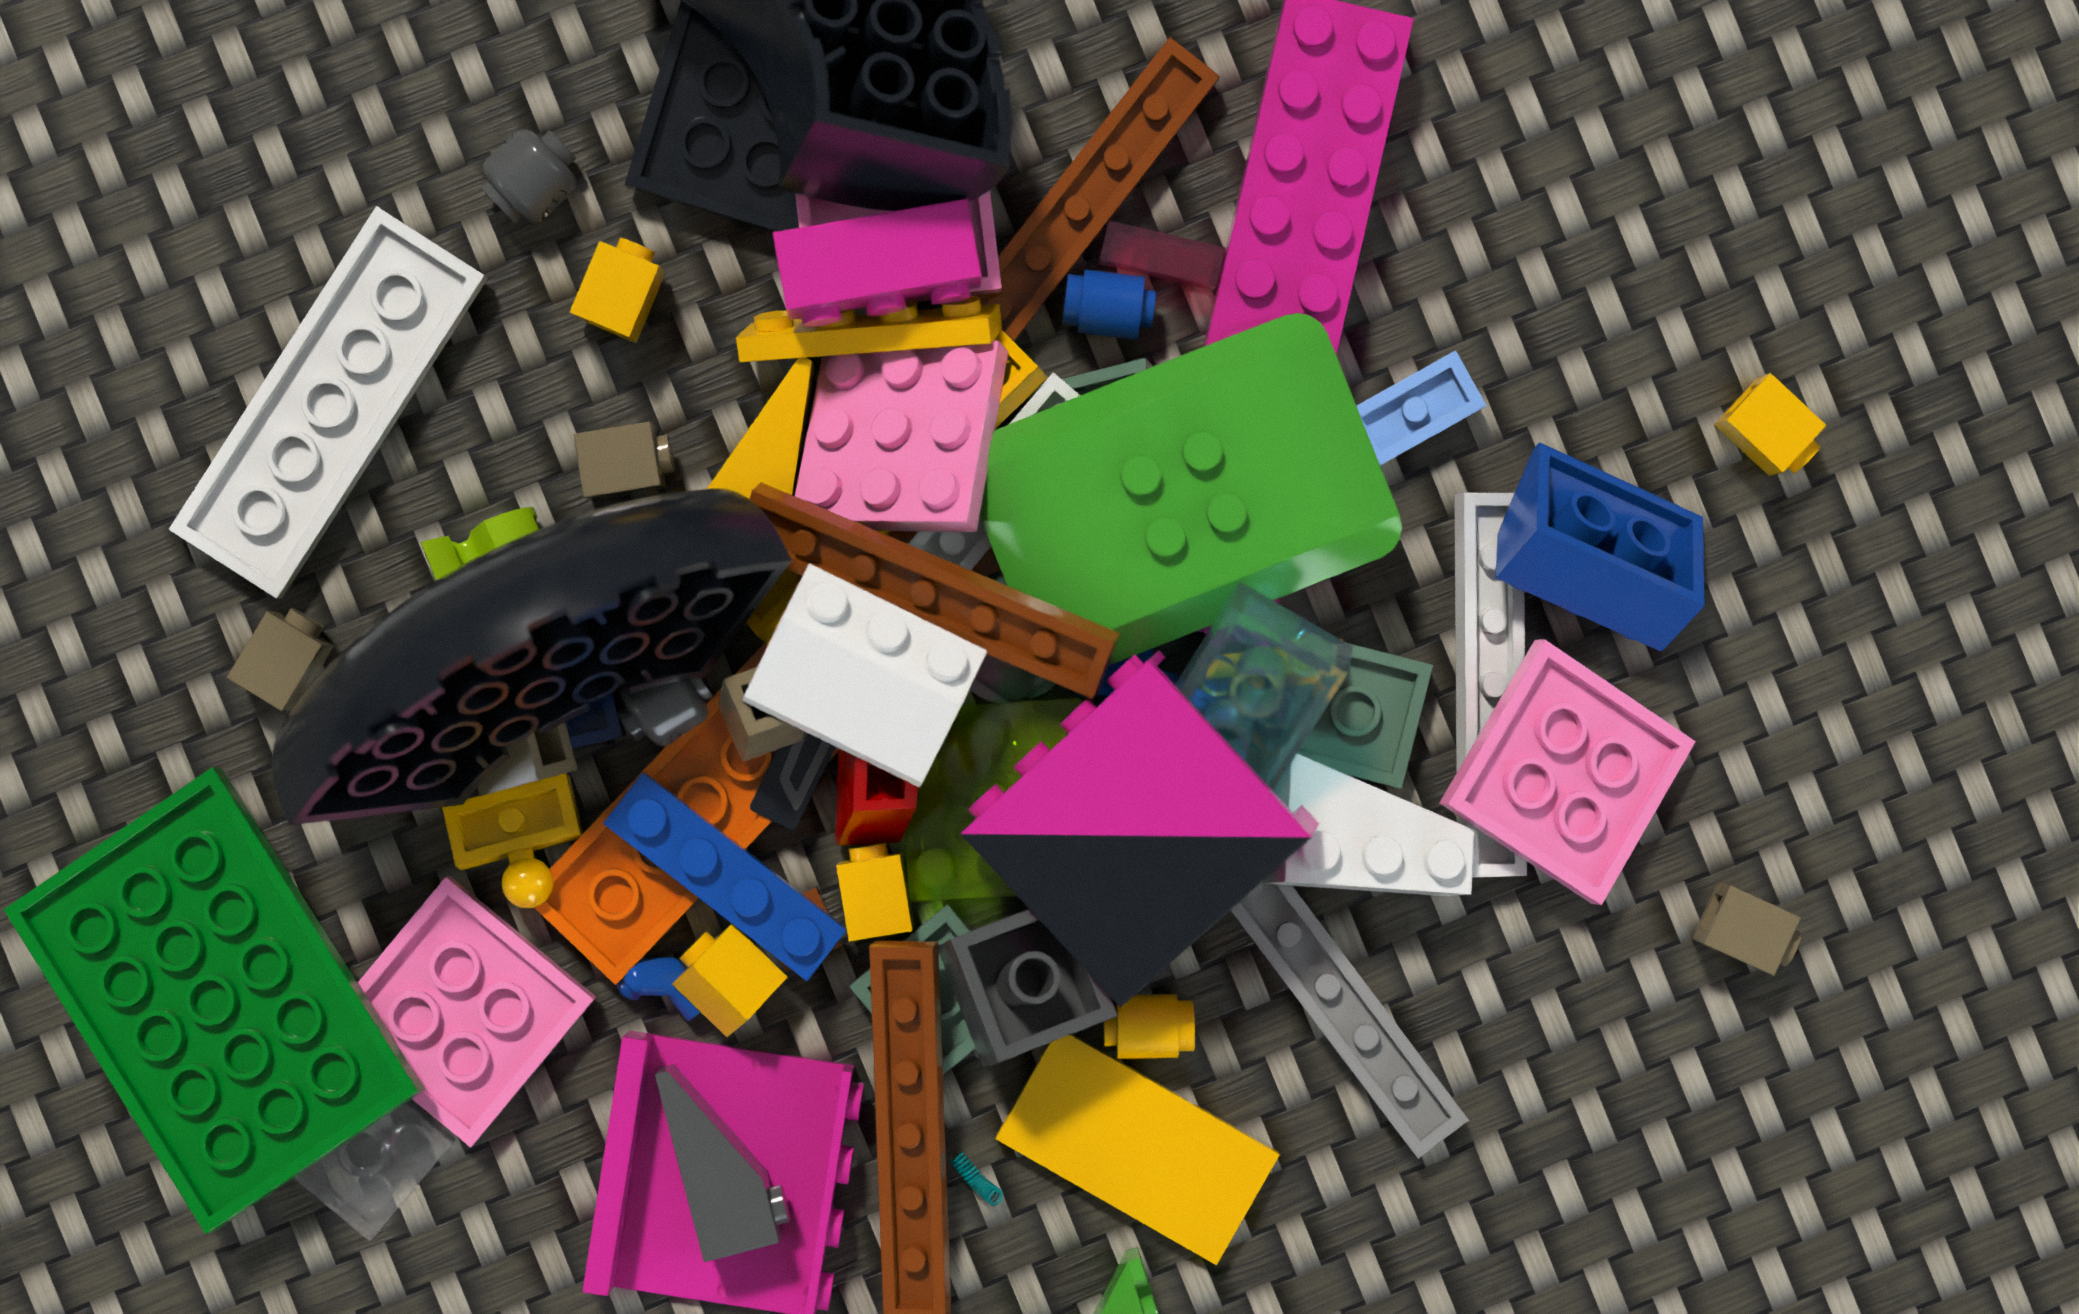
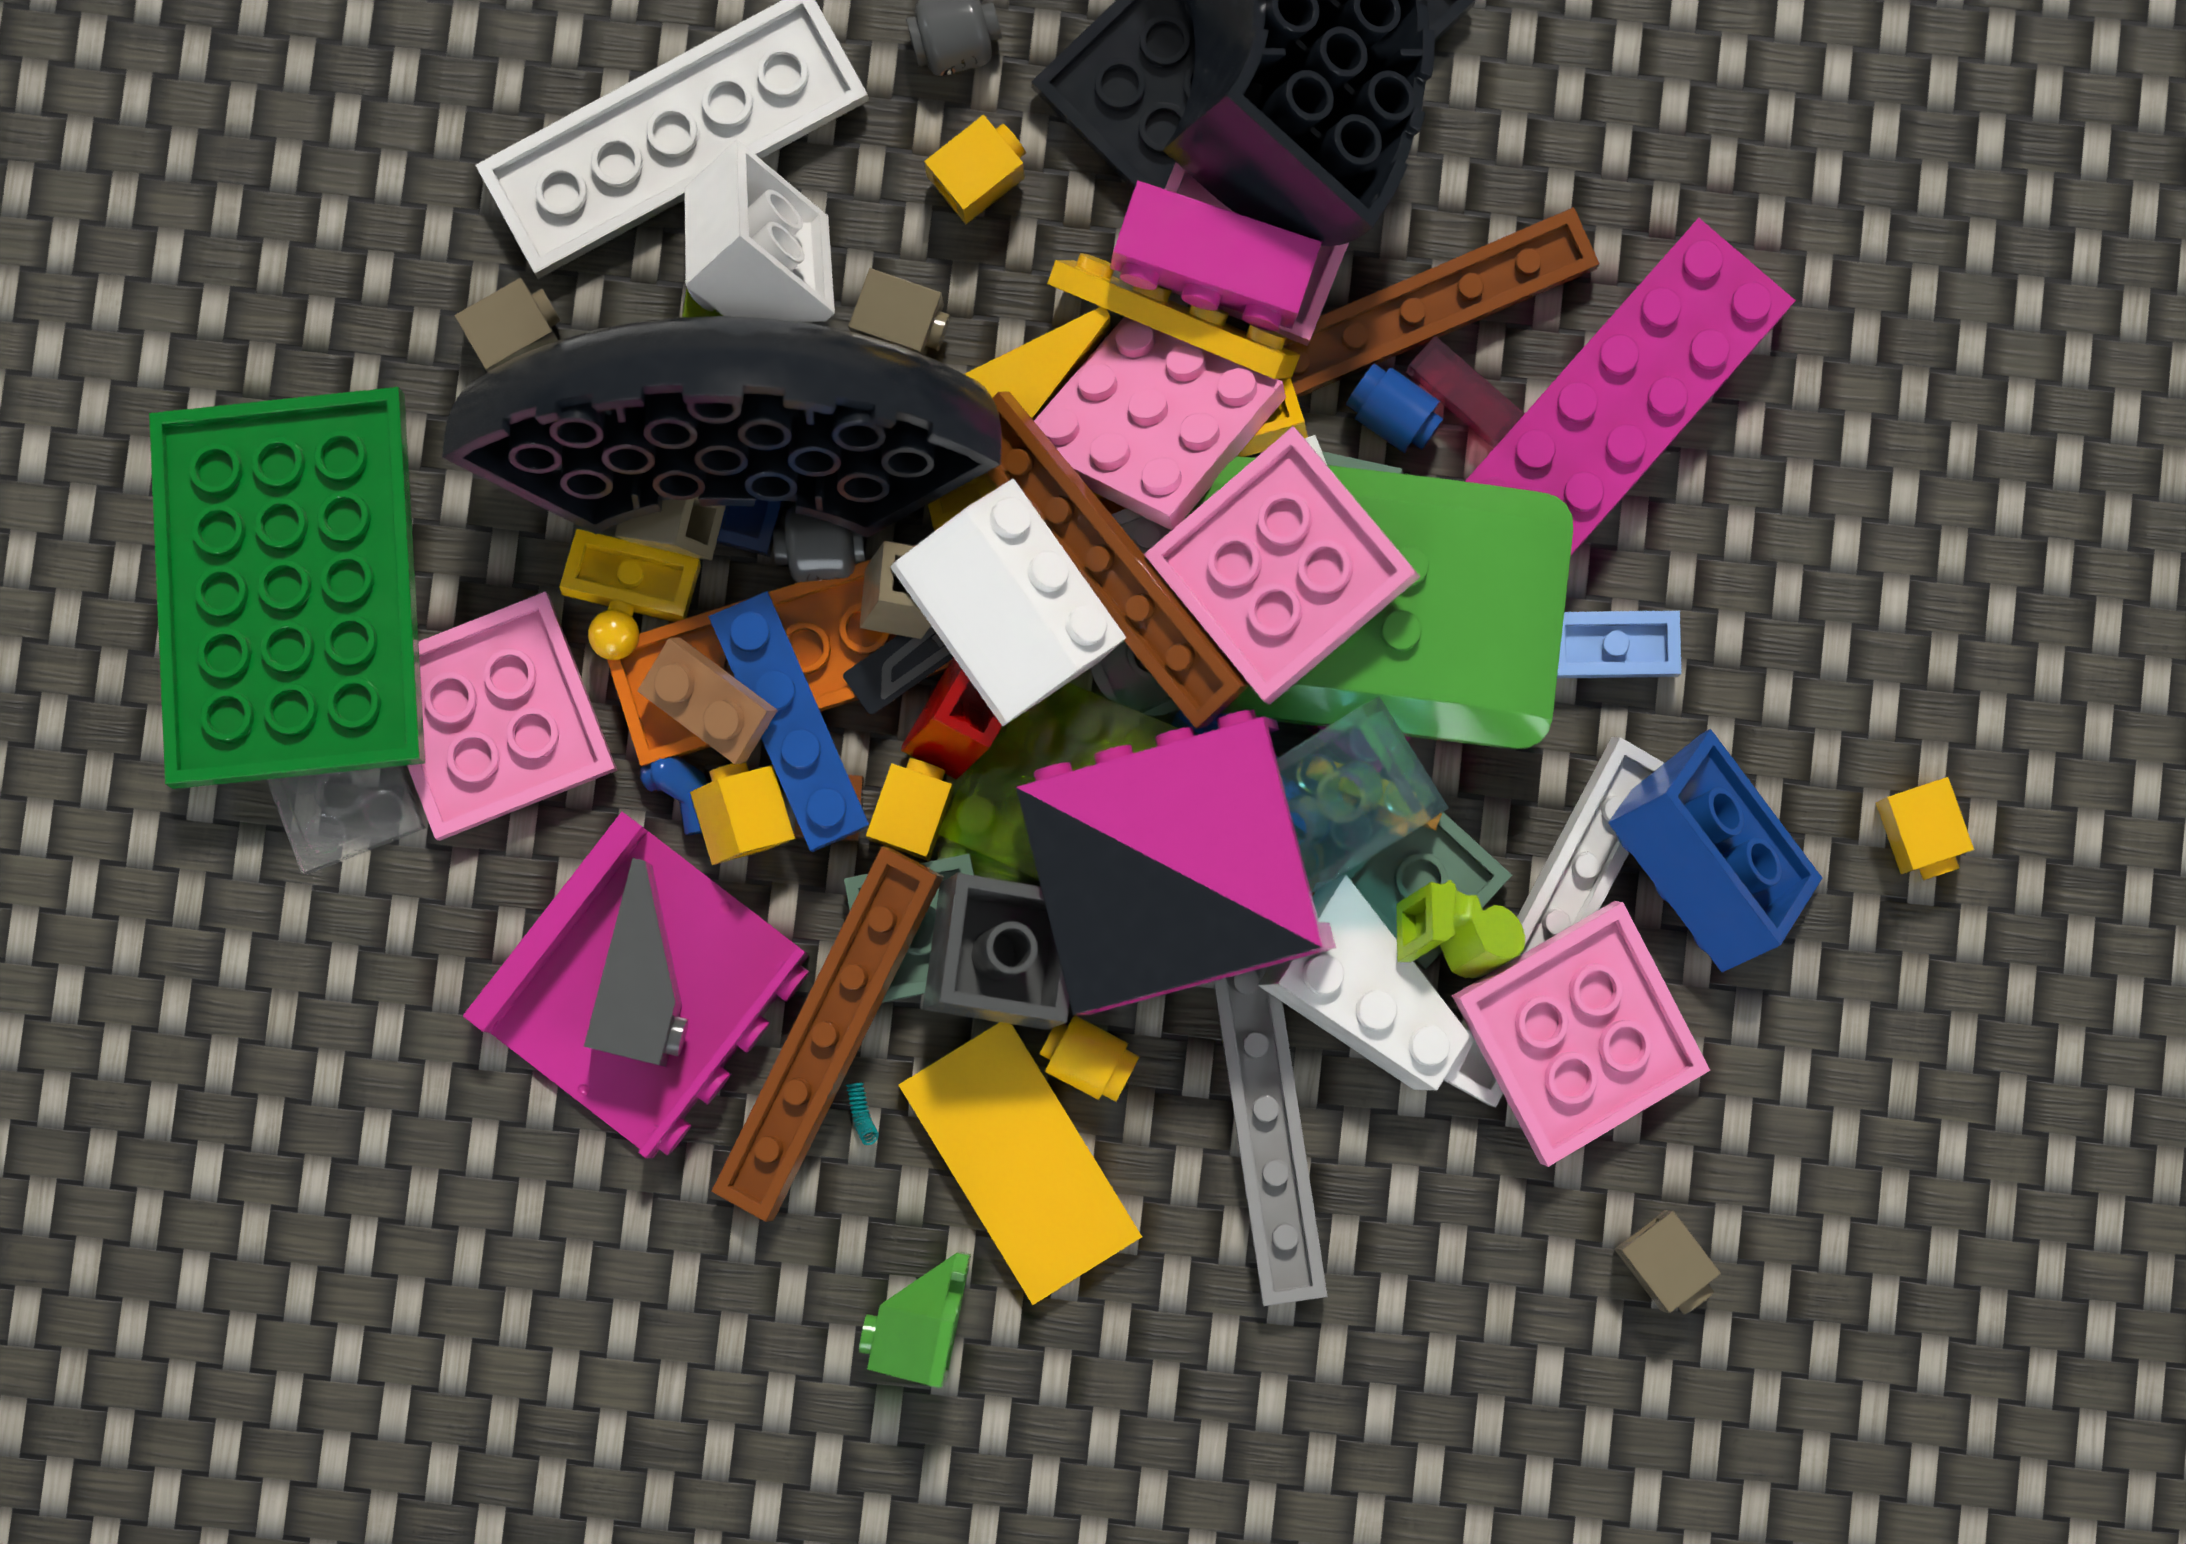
camera: 25 degrees right, 5 degrees down
none -> medium nougat plate [637,637,778,764]
none -> white slope [685,139,835,322]
none -> bright pink plate [1144,426,1420,705]
none -> lime leg [1396,880,1526,978]

